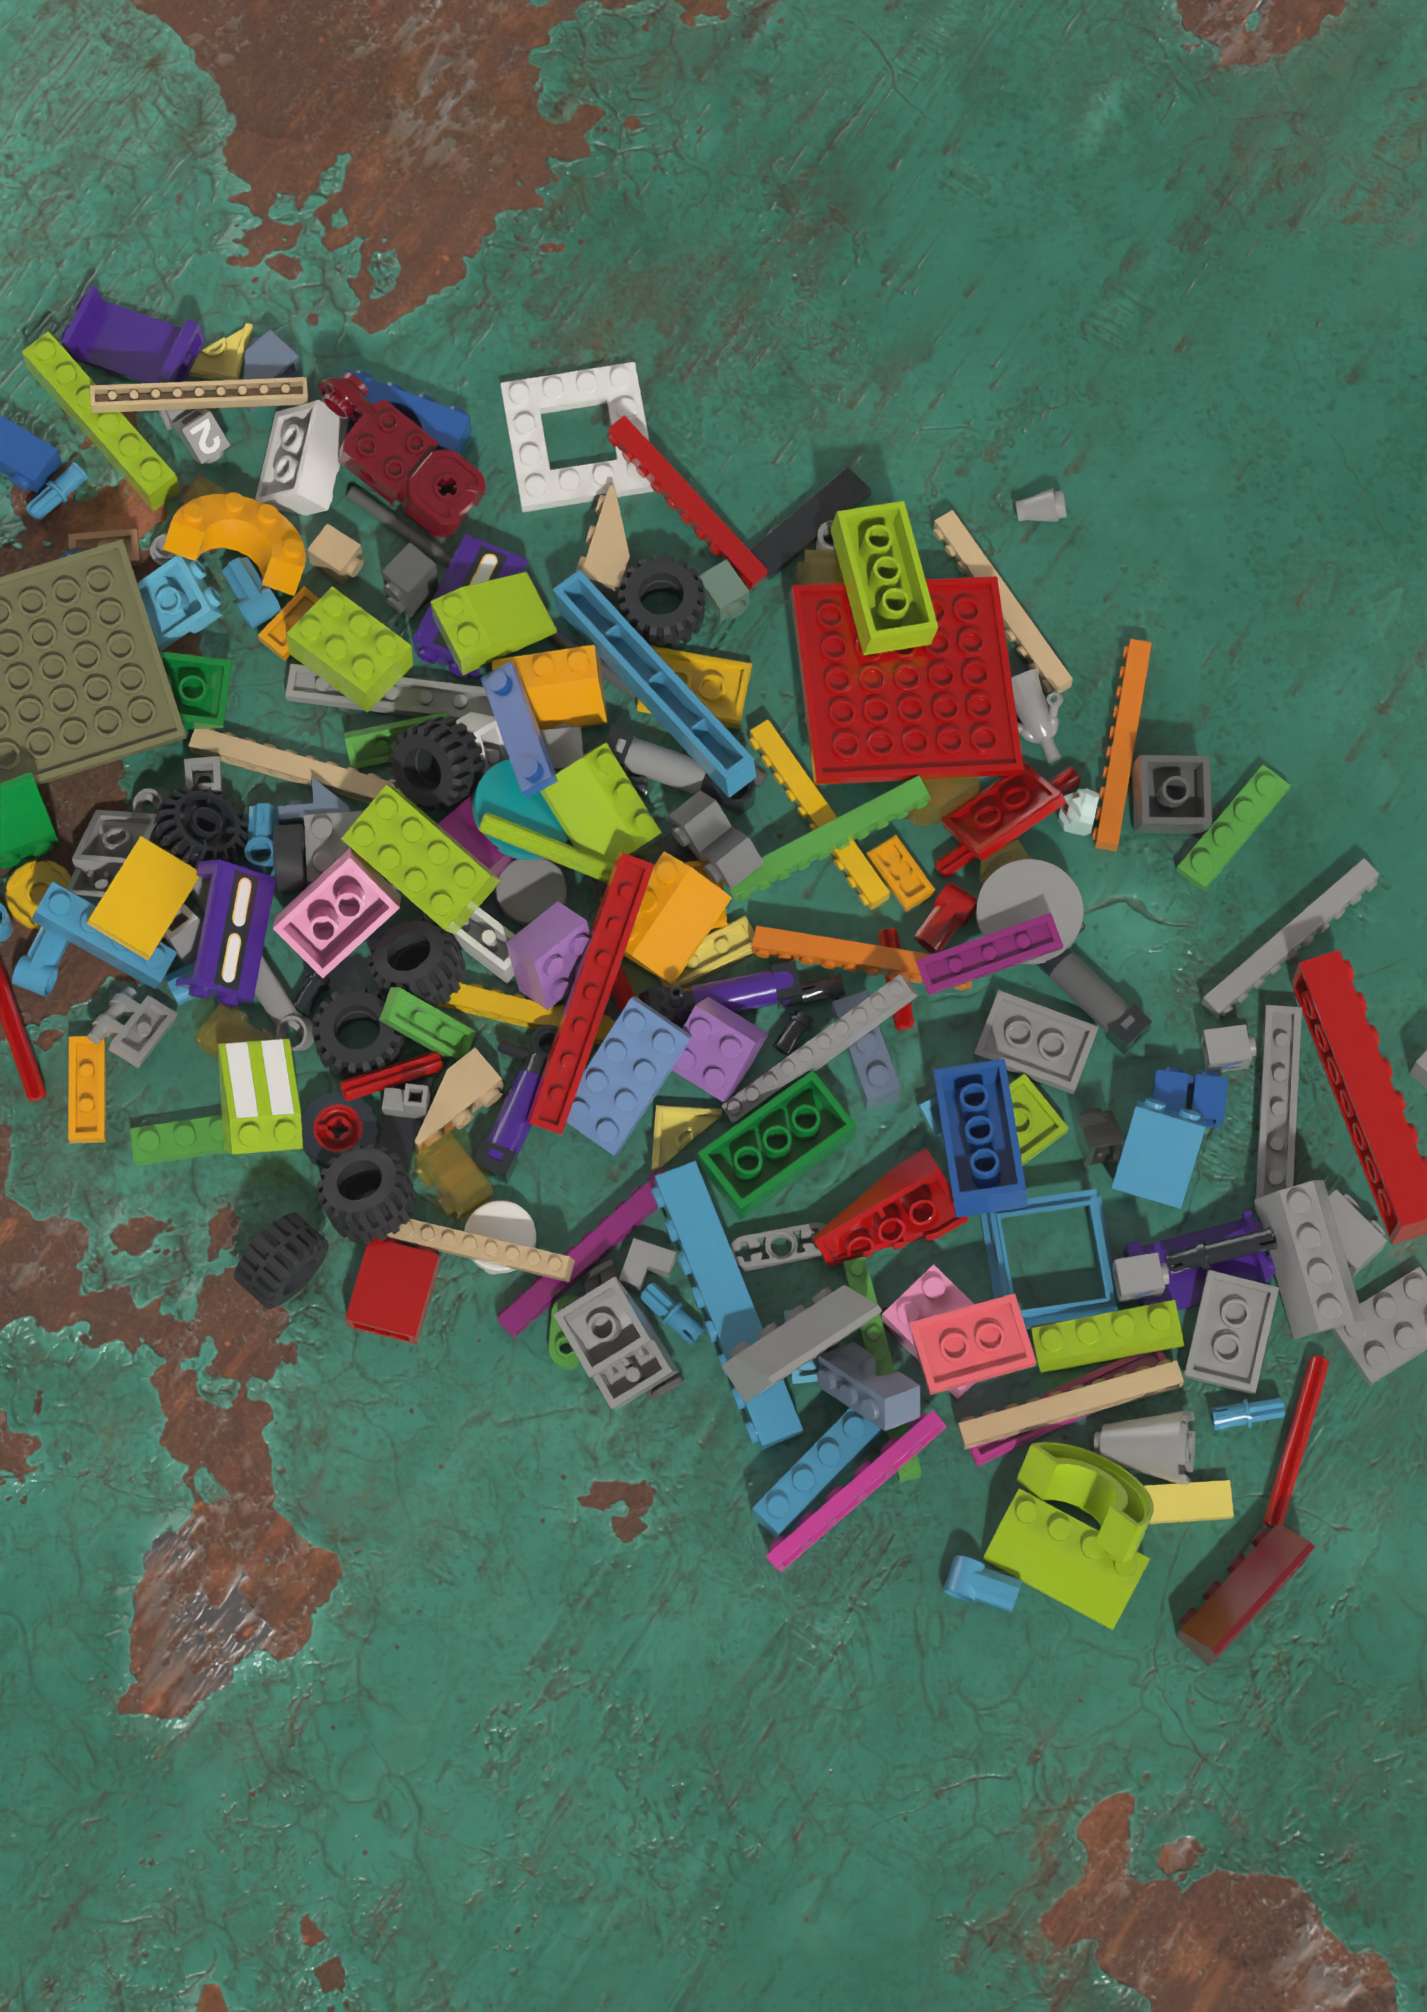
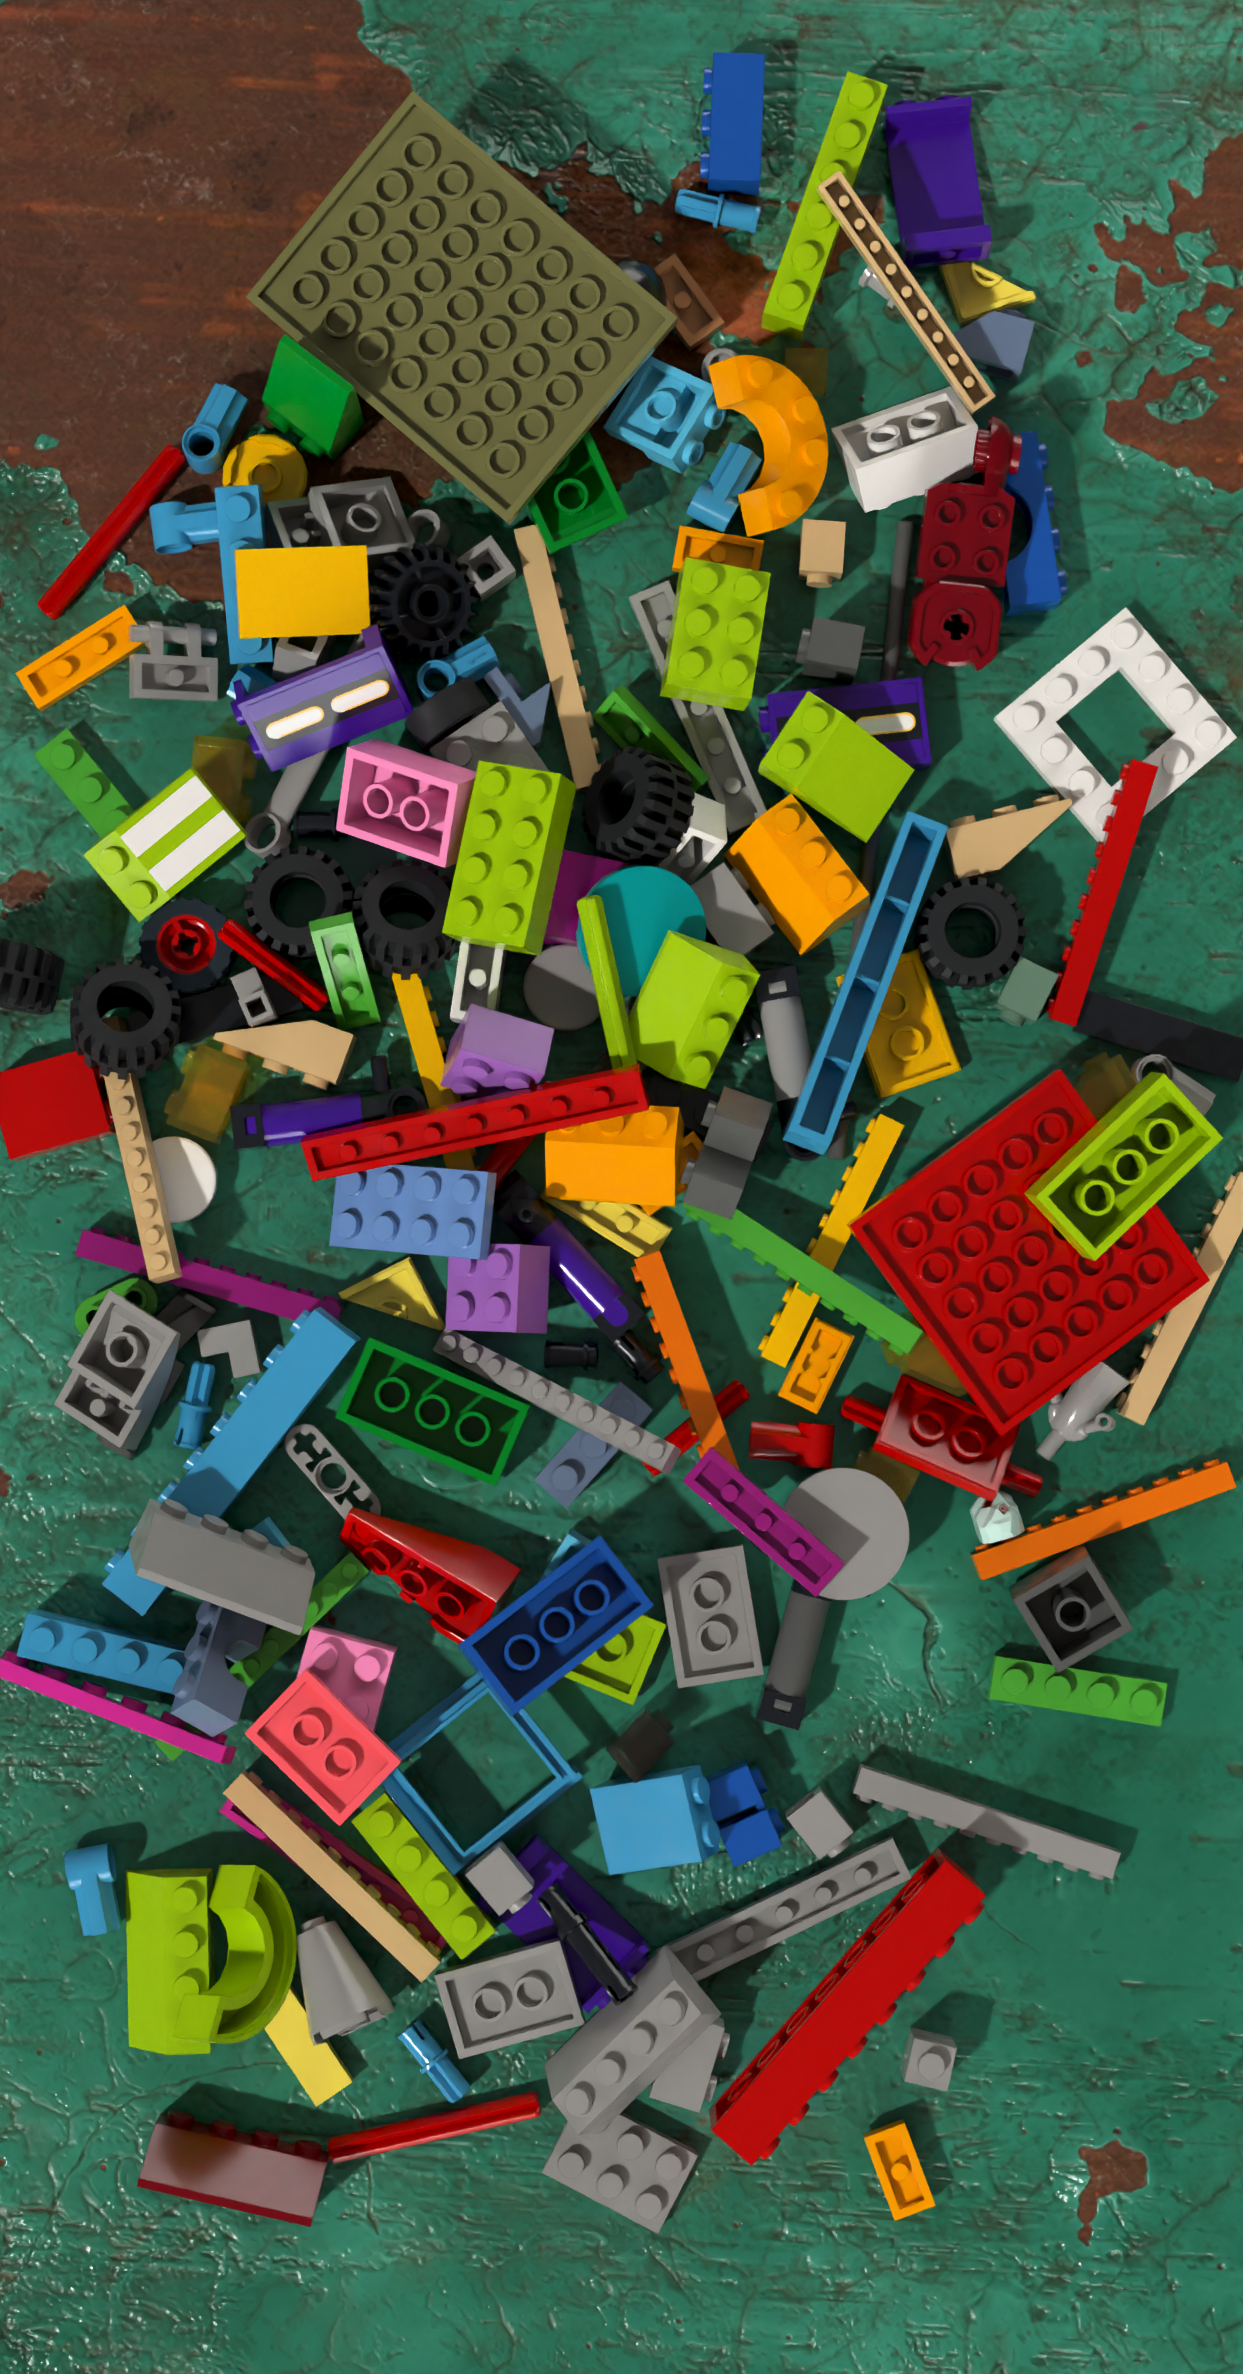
camera: 60 degrees right, 15 degrees up
light grey brick [172,409,231,464] -> none
plate [481,661,558,797] -> none

